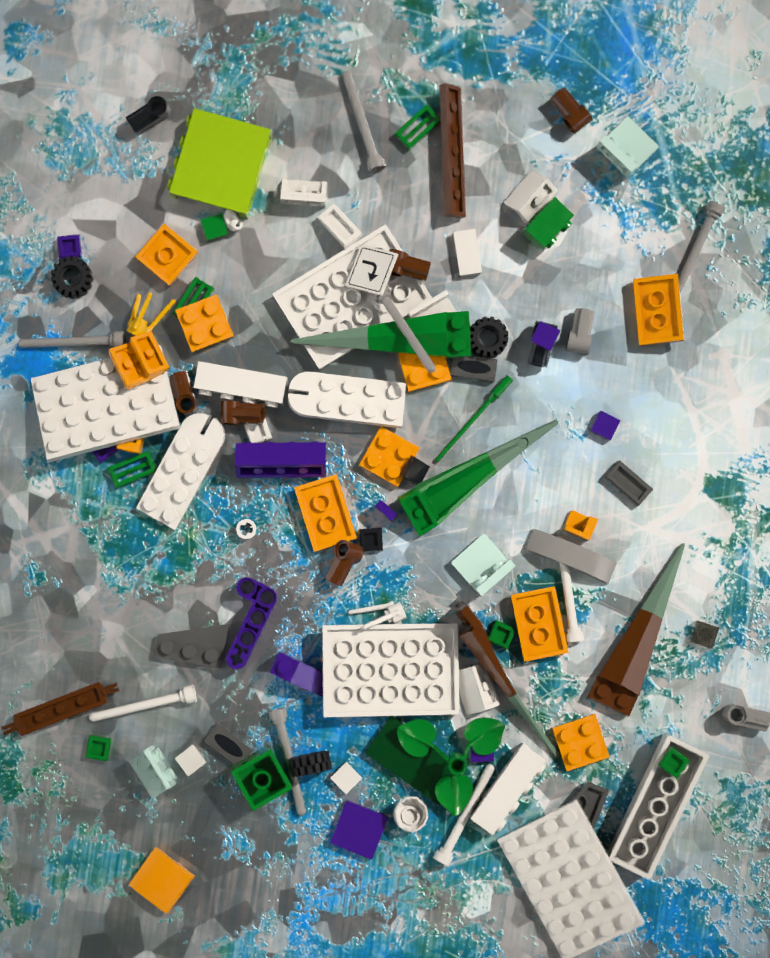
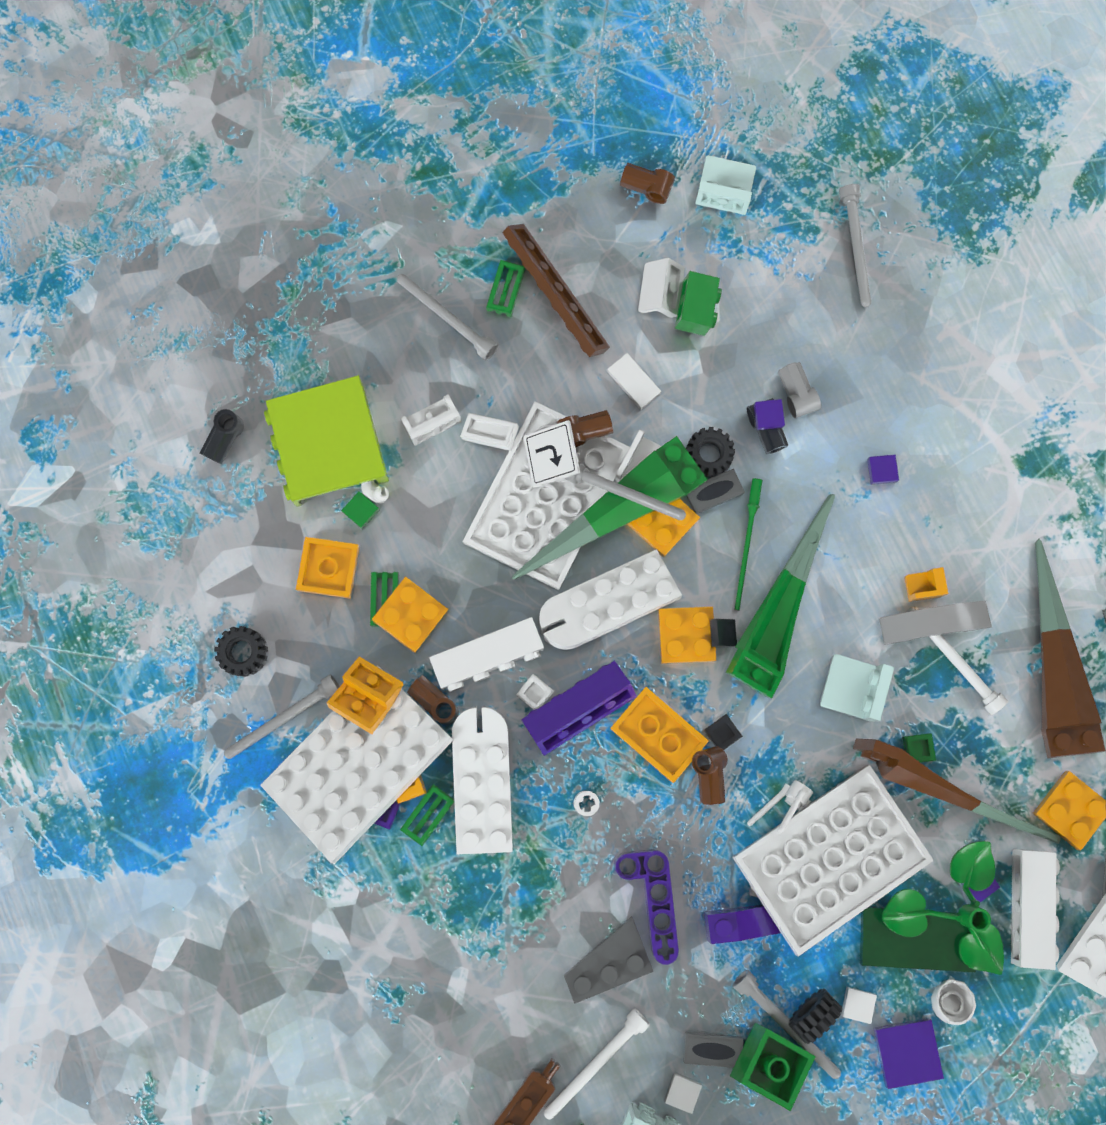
camera: 30 degrees left, 5 degrees down
dark purple tile [57,234,83,260] -> none
yellow plant [127,292,176,336] -> none
reddish brown piece [220,401,266,425] -> none
dark purple tile [375,500,397,522] -> none
white piece [433,764,494,866] -> none
white panel [459,663,500,715] -> none
light orange plate [510,586,569,662] -> none
dark grey tile [604,460,653,506] -> none
light orange plate [633,274,685,346] -> none

